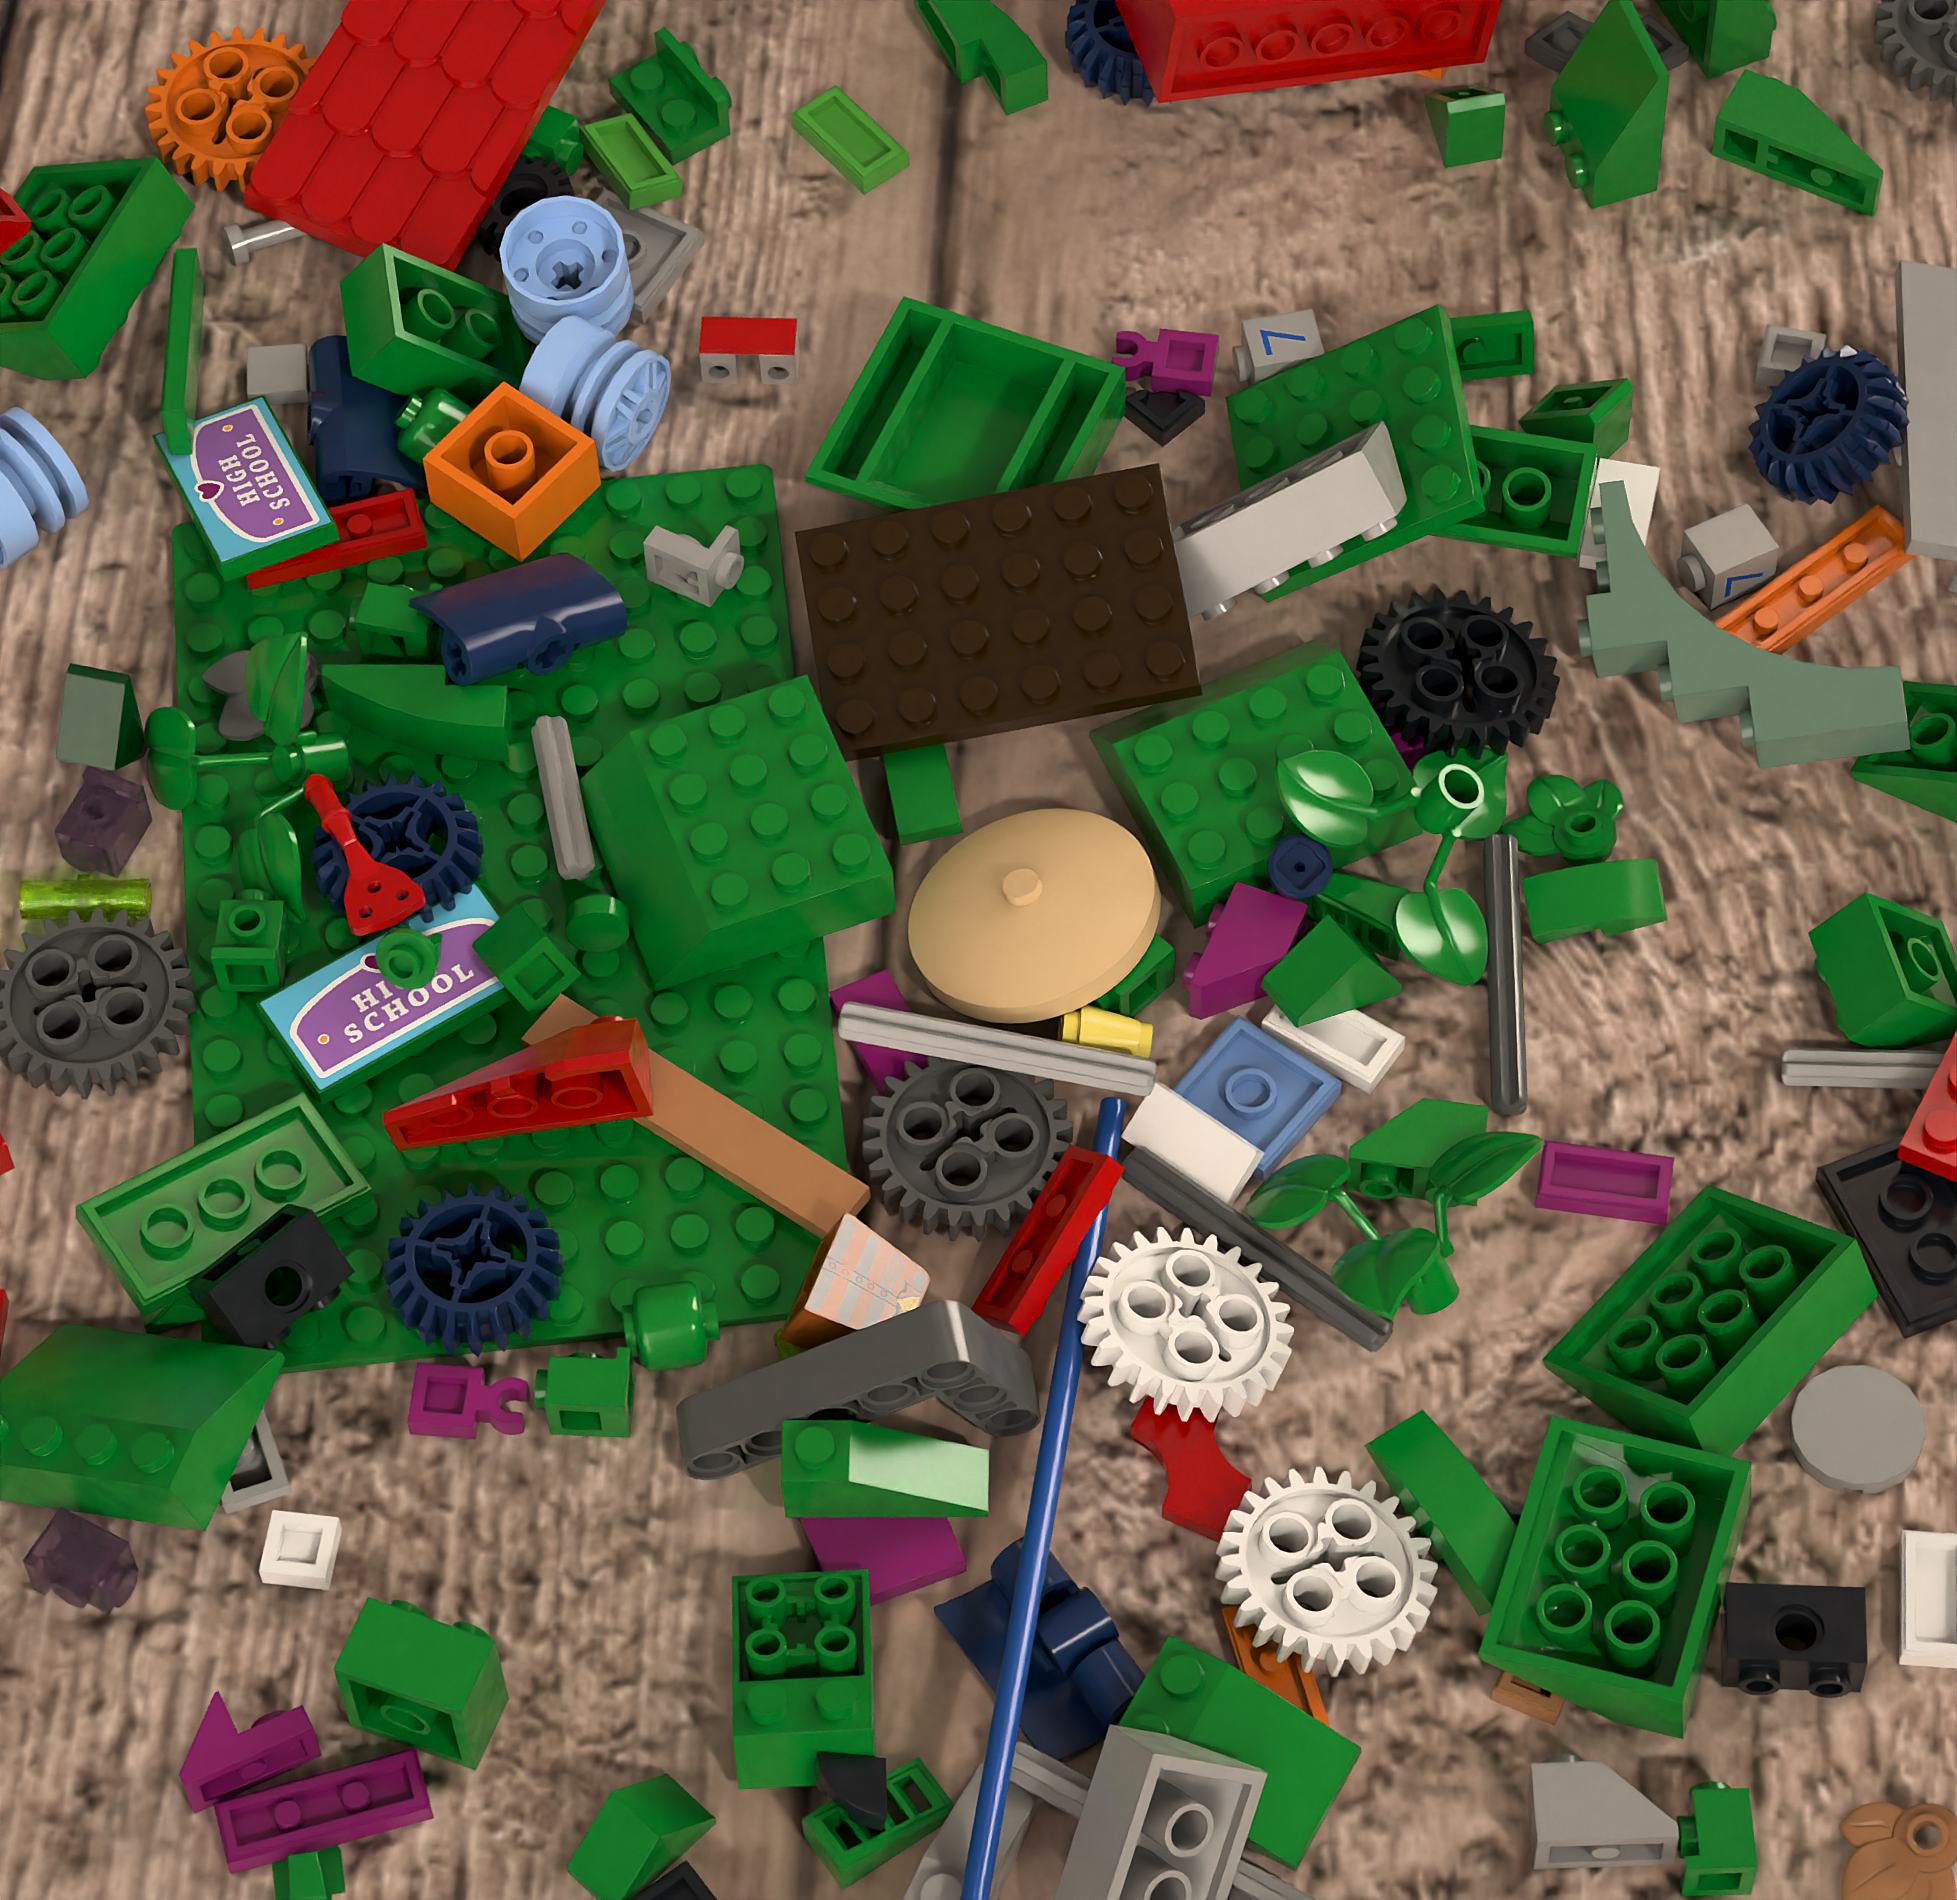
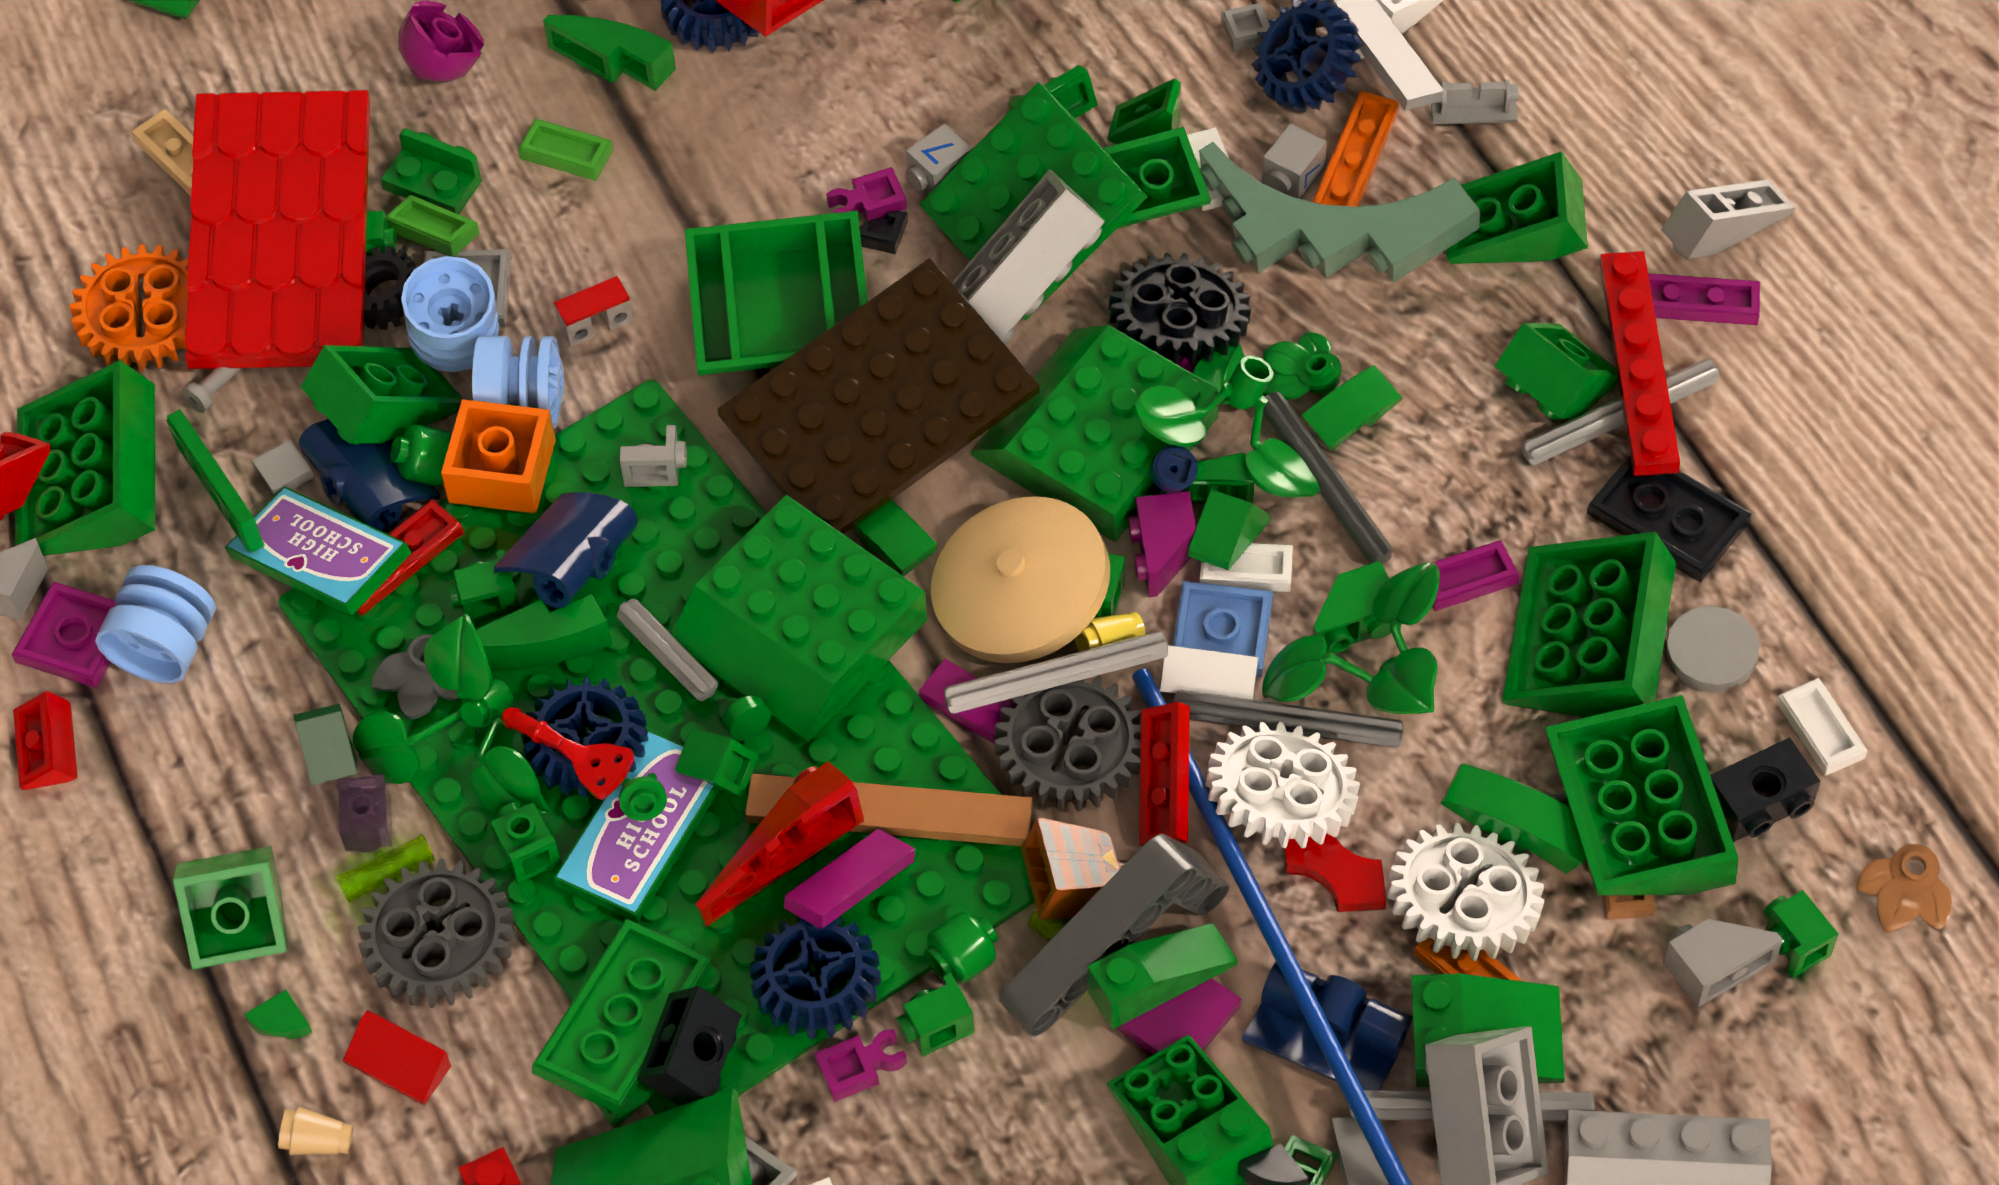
camera: 30 degrees left, 0 degrees up
none -> magenta tile [784,828,915,929]

